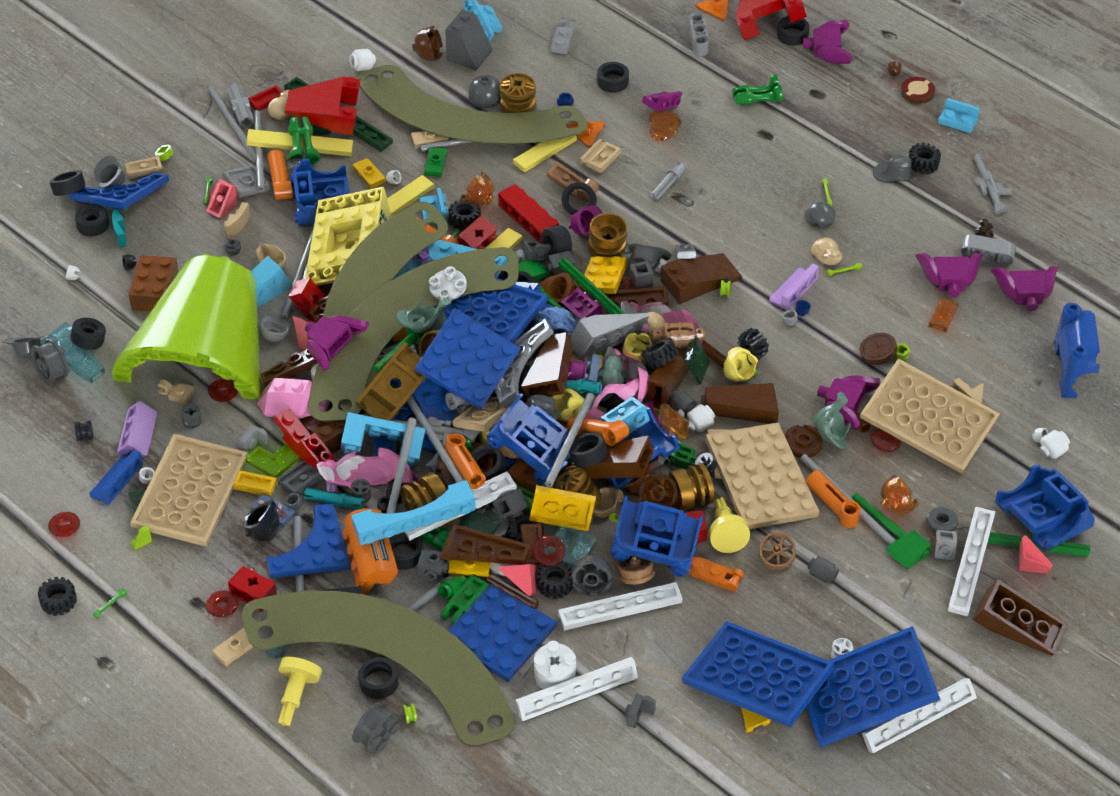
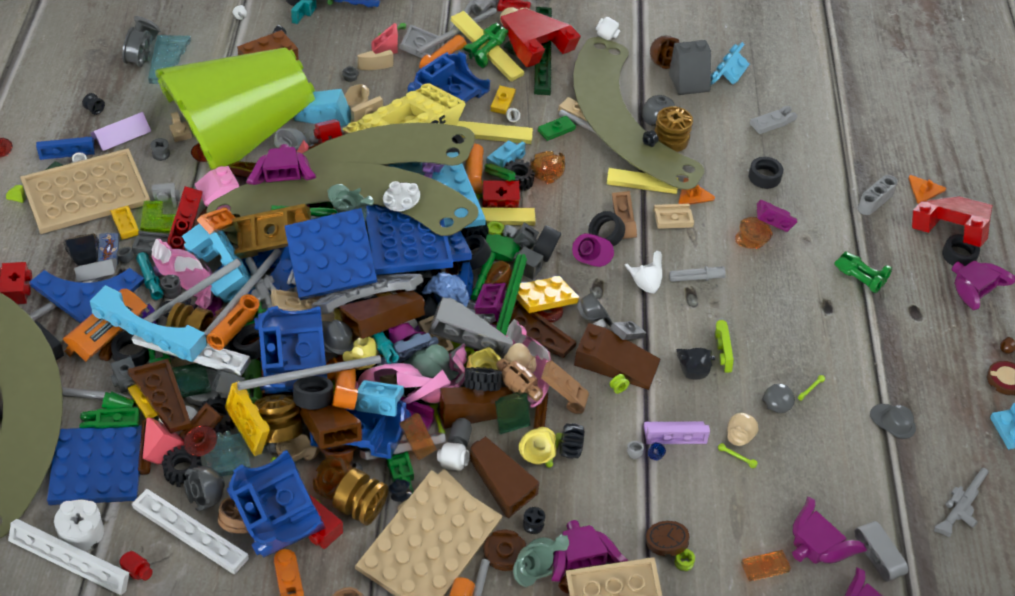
camera: 45 degrees right, 0 degrees up
black tyre [70,318,106,350] -> none
red brick [498,184,559,244] -> none
clear blue plate [557,93,574,106] -> none
pearl gold wheel [588,213,628,257] -> none
dark grey brick [630,261,653,289] -> none
light yellow piece [709,497,750,553] -> none
black tyre [908,143,941,174] -> none
dark brown plant [975,218,994,238] -> none
none -> light grey slope [74,258,117,282]
none -> red arm [119,551,153,581]
none -> orange tile [197,207,236,234]
none -> tan plate [351,96,383,122]
none -> green axle [484,163,516,181]
none -> black wheel [523,507,545,534]
none -> medium nougat plate [541,360,589,414]
none -> white helmet [624,251,662,294]
none -> black plate [643,130,658,147]
none -> black helmet [676,348,715,380]
none -> lime hinge [715,320,734,373]

